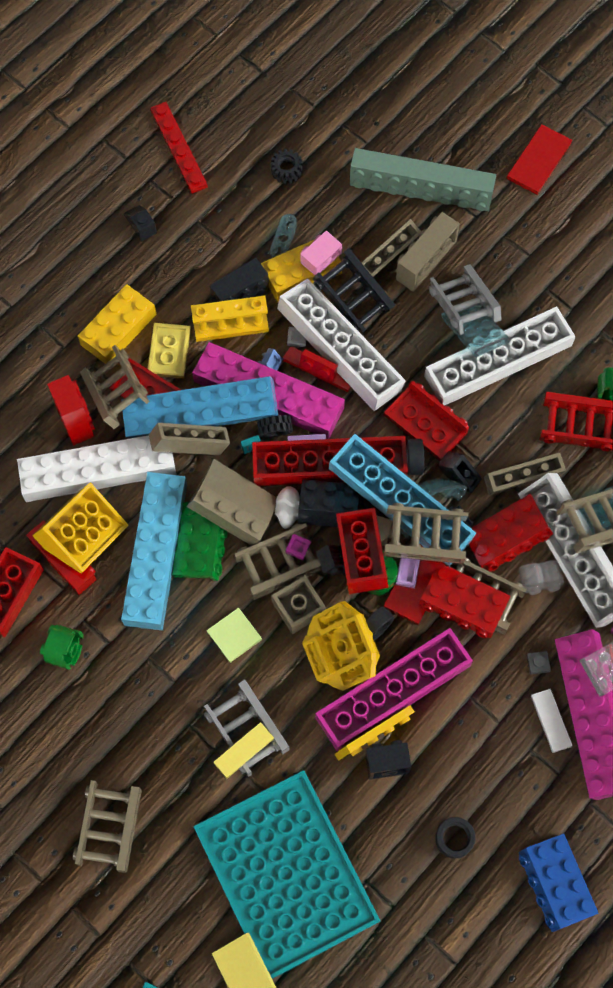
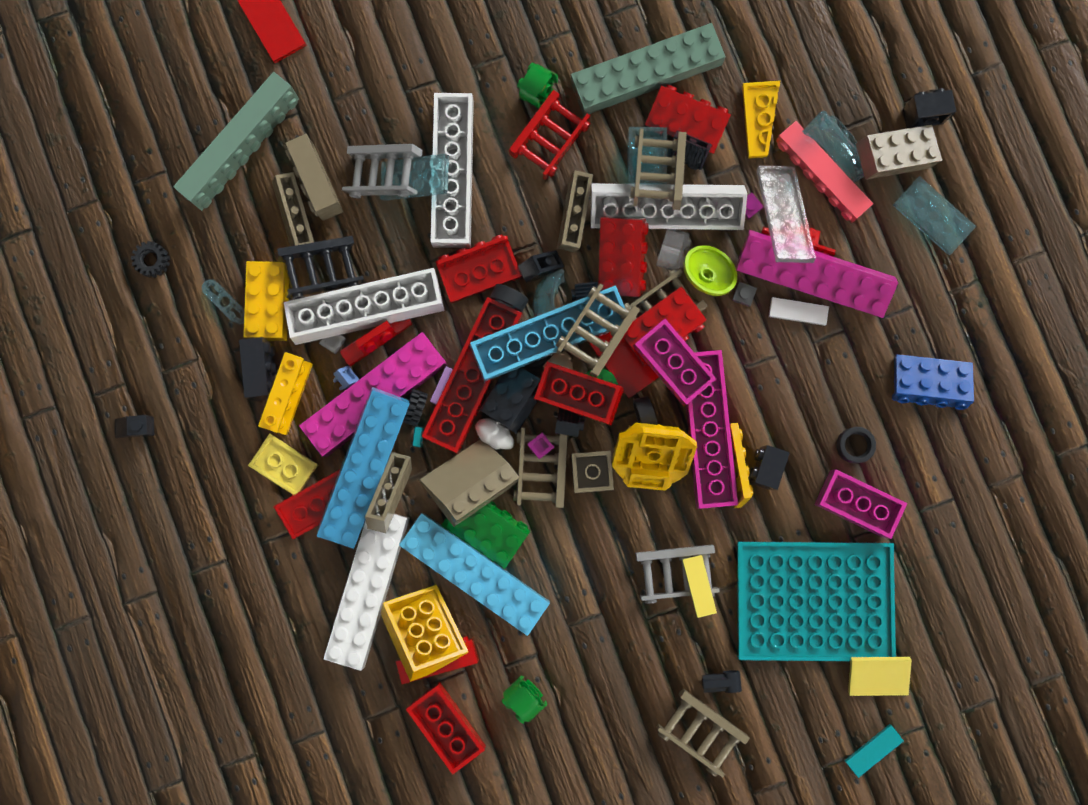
camera: 60 degrees left, 15 degrees up
red brick [47,375,95,446] -> none
yellow brick [78,284,157,364] -> none
dark tan fence [80,345,150,429] -> none
red plate [150,102,208,194] -> none
yellowish green tile [207,608,262,663] -> none
bright pink brick [300,231,342,275] -> none
lavender tile [396,558,420,589] -> none
none -> dark pink brick [633,319,716,405]
none -> lime dish [683,246,737,296]
none -> black piece [702,670,742,693]
none -> dark pink brick [814,469,907,539]

